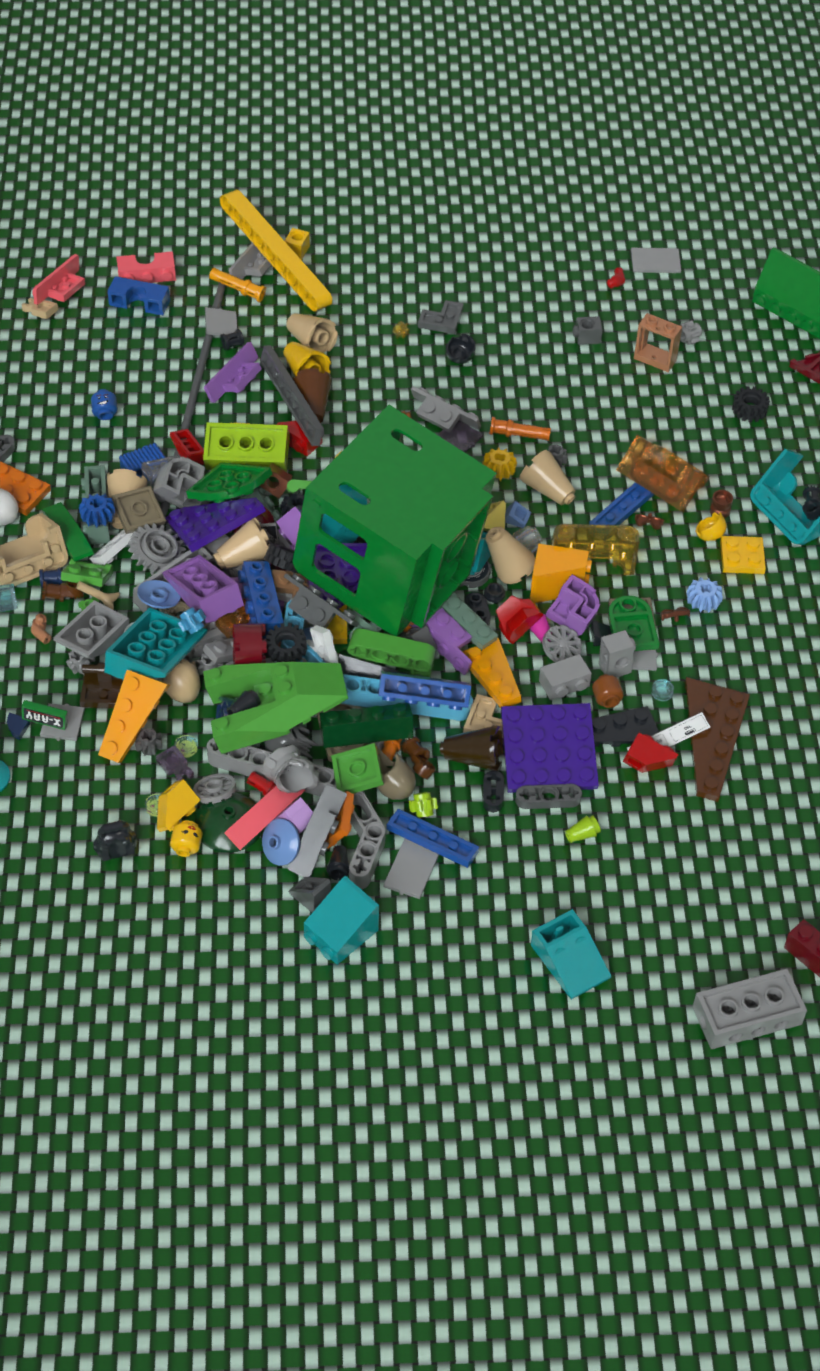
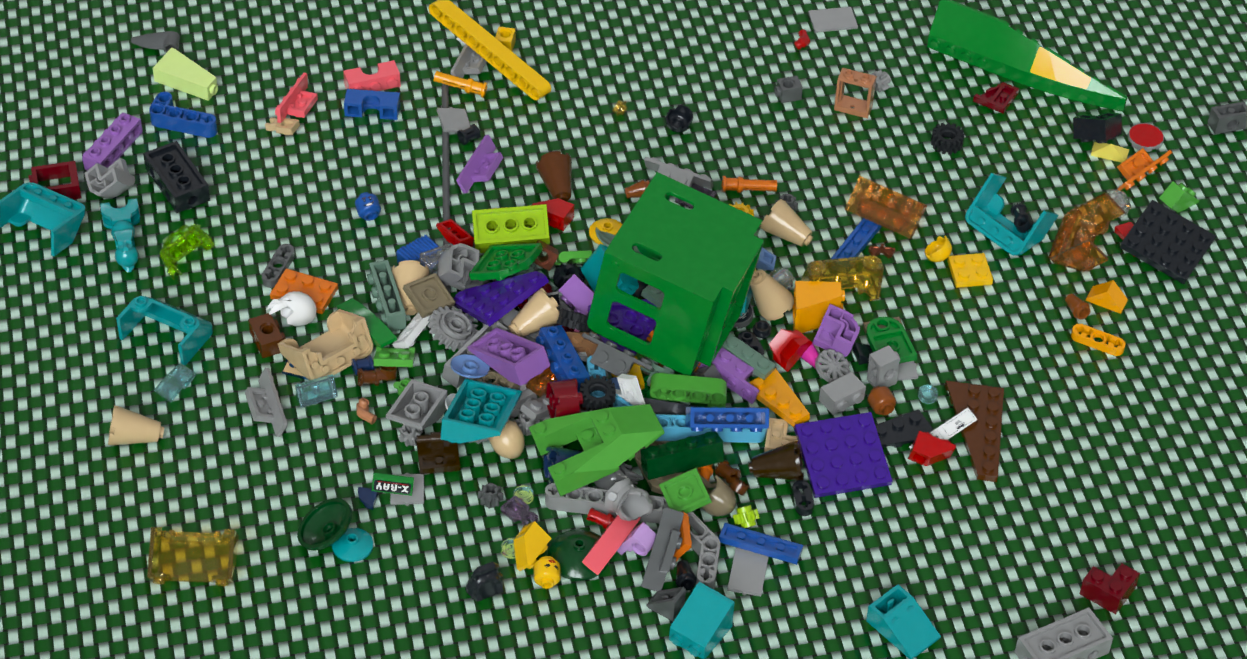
camera: 10 degrees left, 5 degrees down
tan piece [76,581,120,610] -> none
blue gear [79,492,116,528] -> none
light orange wing [98,670,170,763] -> none
dark azure gear [177,607,206,634] -> none
light grey wheel [193,774,237,804] -> none
black cone [227,690,261,715] -> none
dark grey plate [260,345,324,446] -> none
medium blue dish [262,819,300,866] -> none
yellow cone [283,342,331,377] -> none
tan cone [286,313,338,353] -> none
dark grey plate [418,300,464,334] -> none
dark grey beam [515,784,582,809] -> none
lime cone [564,815,601,843] -> none
copper piece [661,607,690,622] -> none
light blue gear [686,577,723,613] -> none
copper wheel [710,490,733,518] -> none

